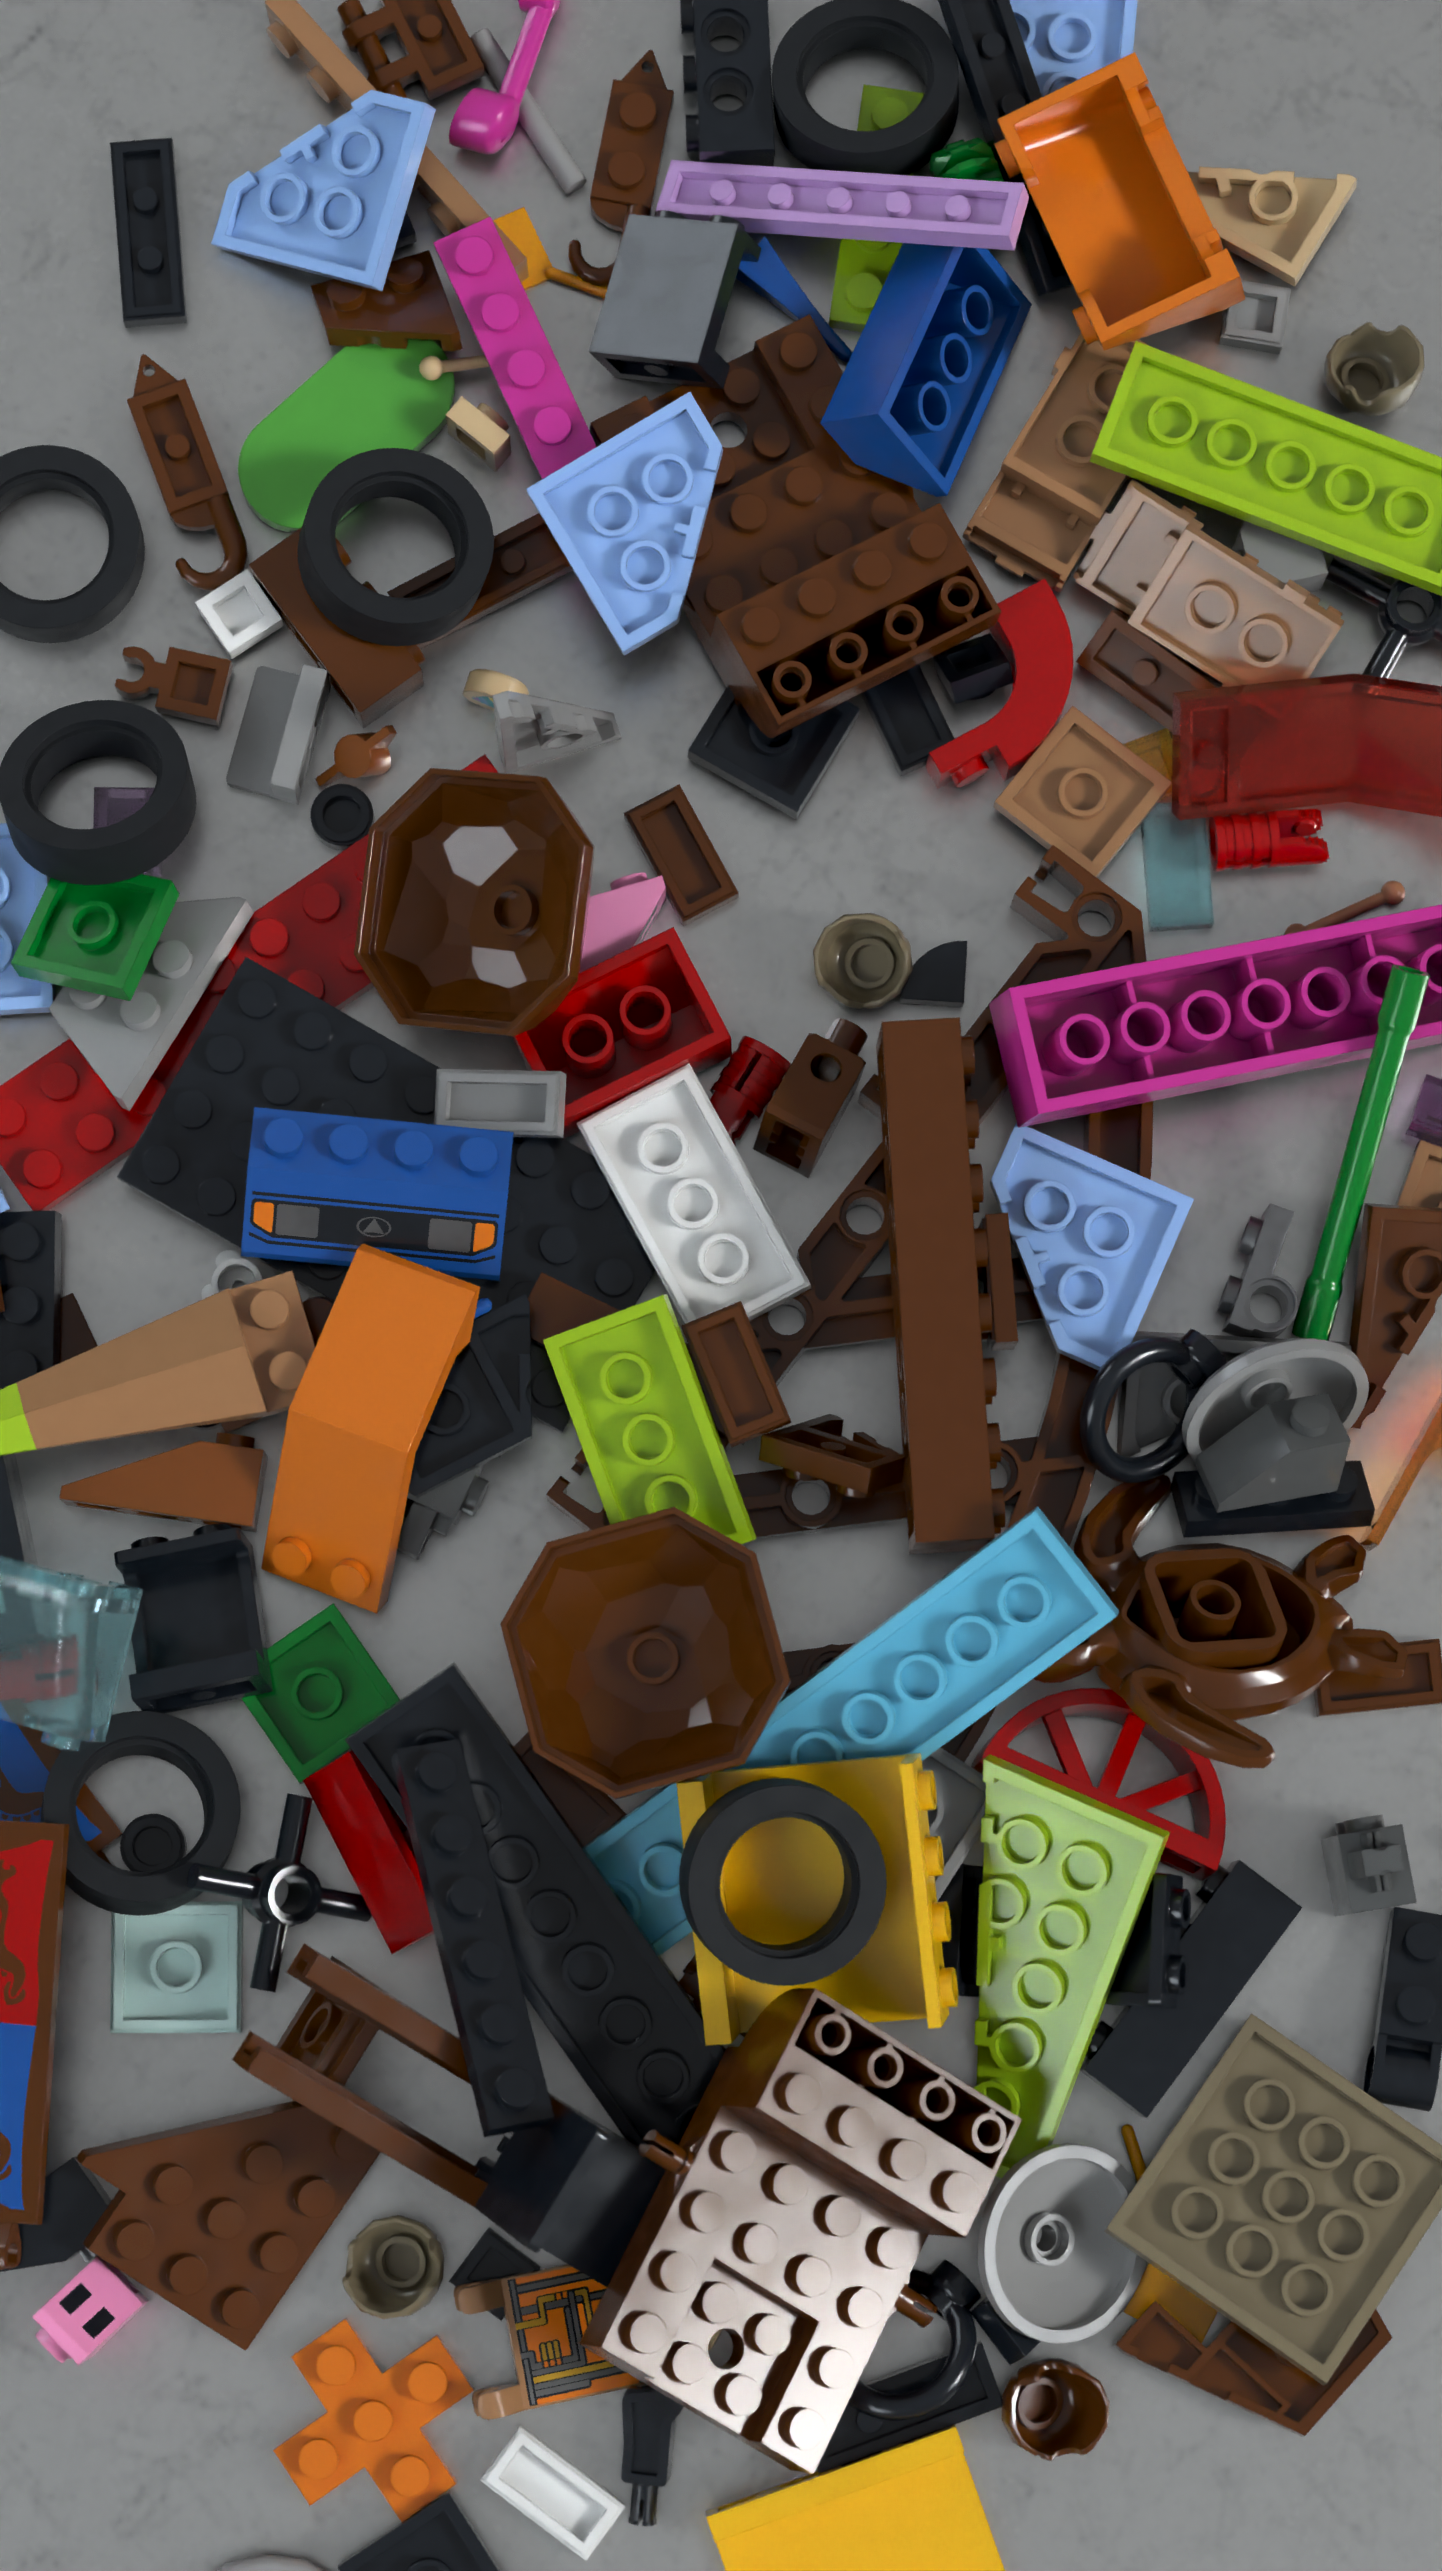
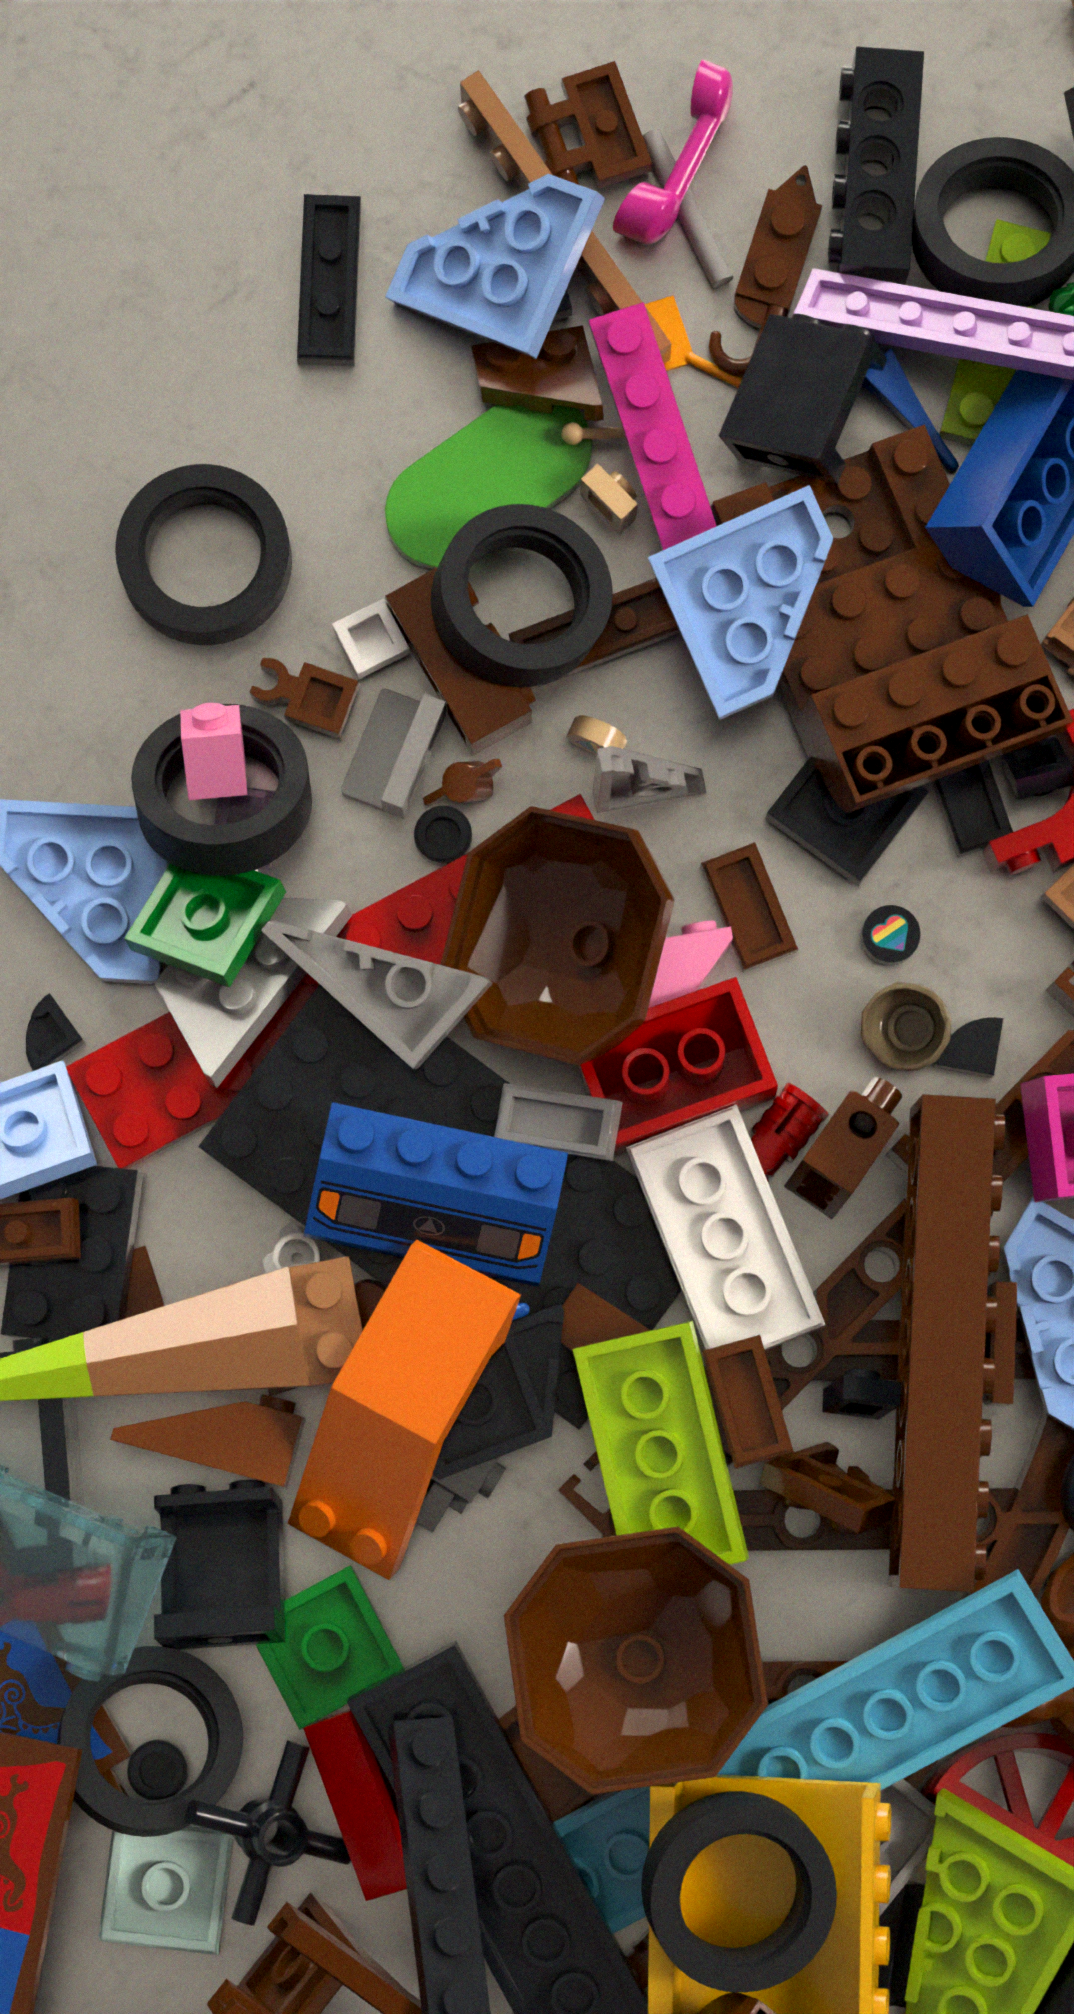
camera: 10 degrees right, 0 degrees up
reddish brown plate [126,354,248,590] -> none
none -> bright pink brick [180,703,247,800]
none -> light grey wing [261,920,493,1069]
none -> black plate [822,1369,901,1420]
none -> black tile [861,905,921,966]

